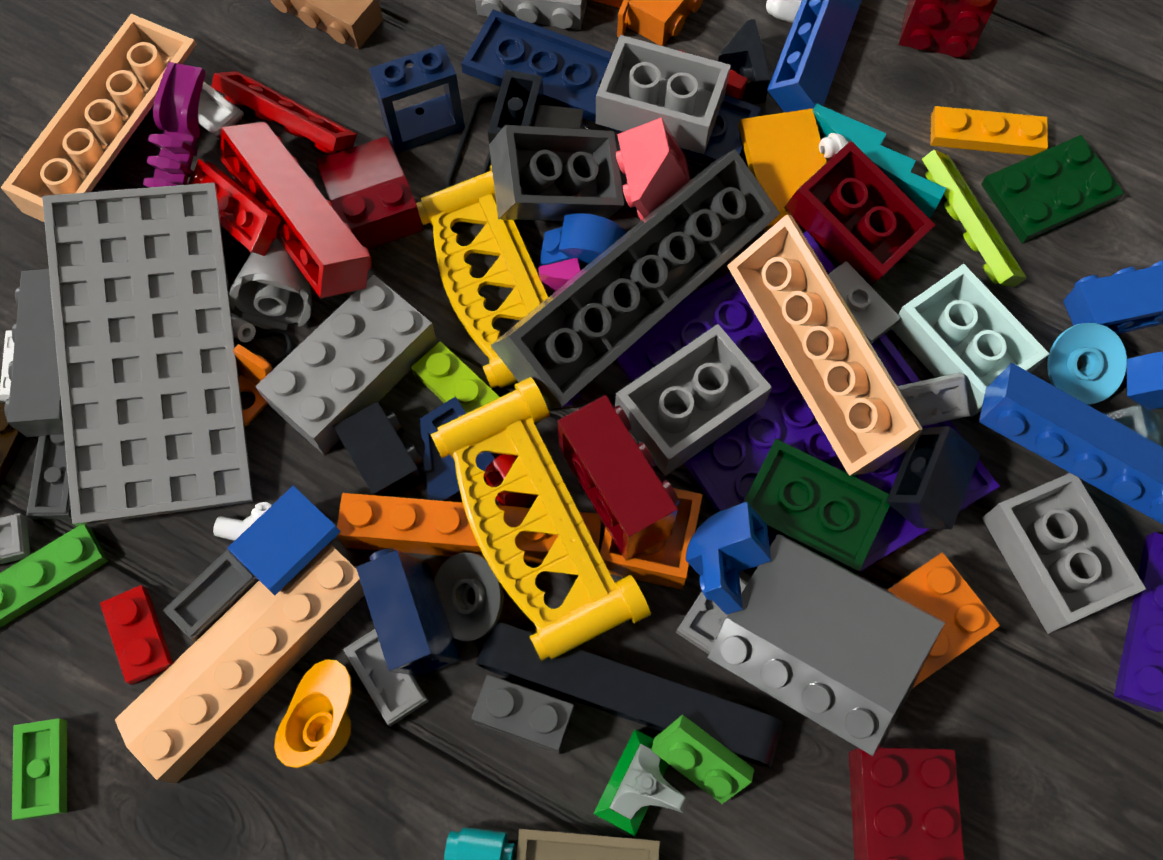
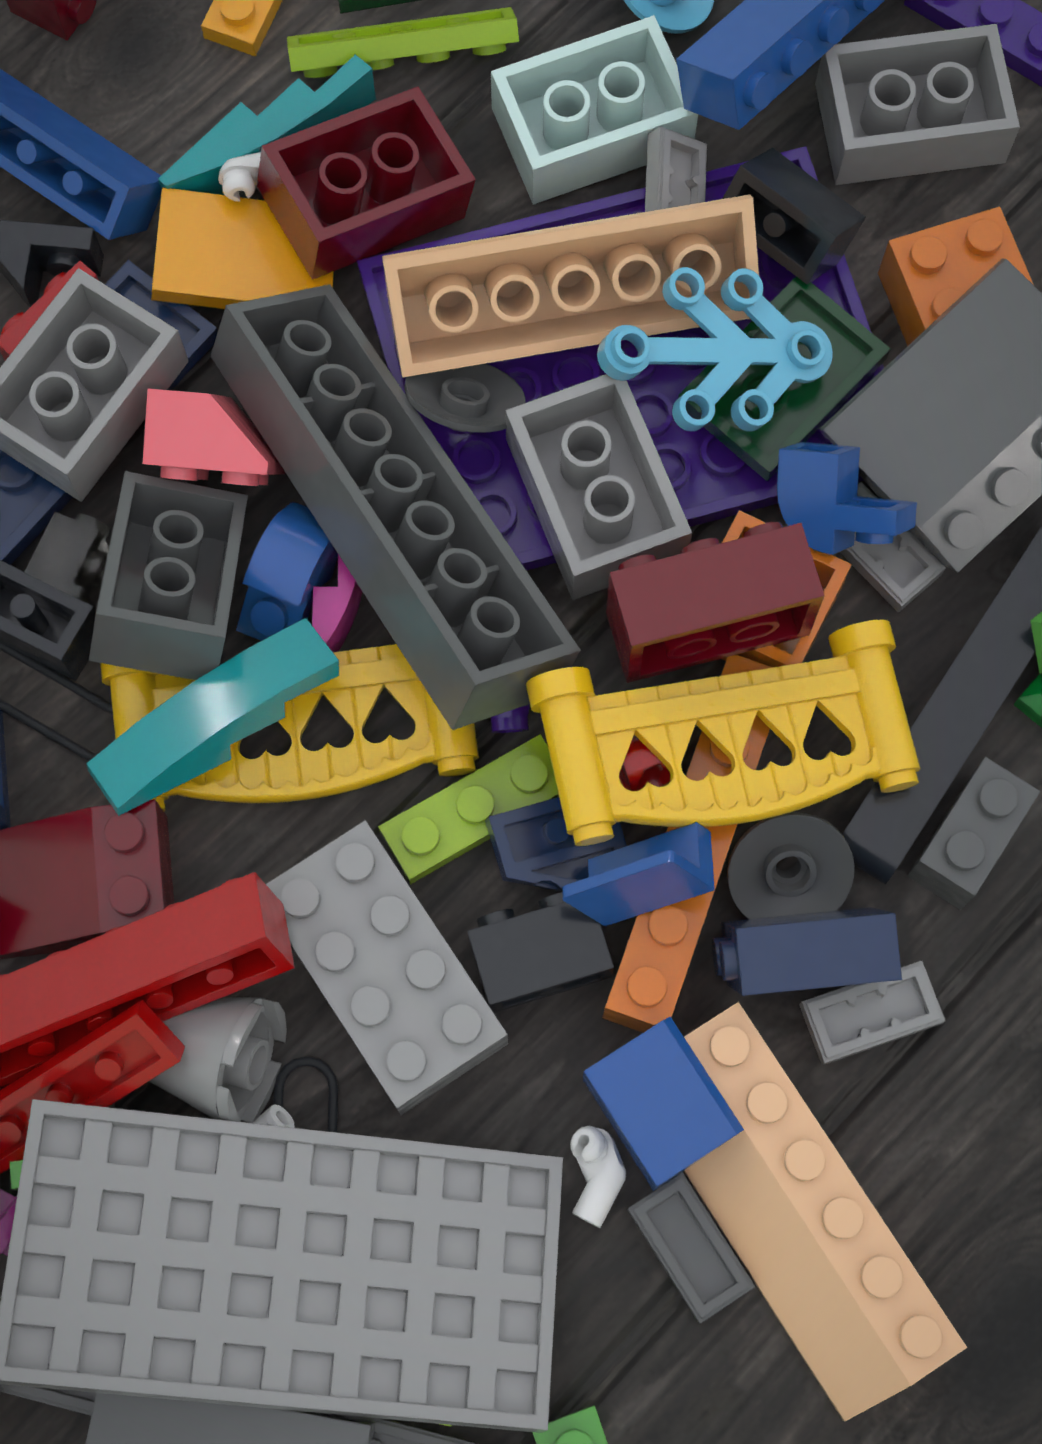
camera: 75 degrees left, 5 degrees up
red plate [100,585,173,685] -> none
orange bracket [233,344,273,426] -> none
light orange piece [274,659,352,768] -> none
light grey plate [828,261,901,344] -> none
none -> teal slope [86,618,339,816]
none -> dark grey dish [405,364,526,432]
none -> blue panel [562,822,715,926]
none -> medium azure plant [597,267,833,431]

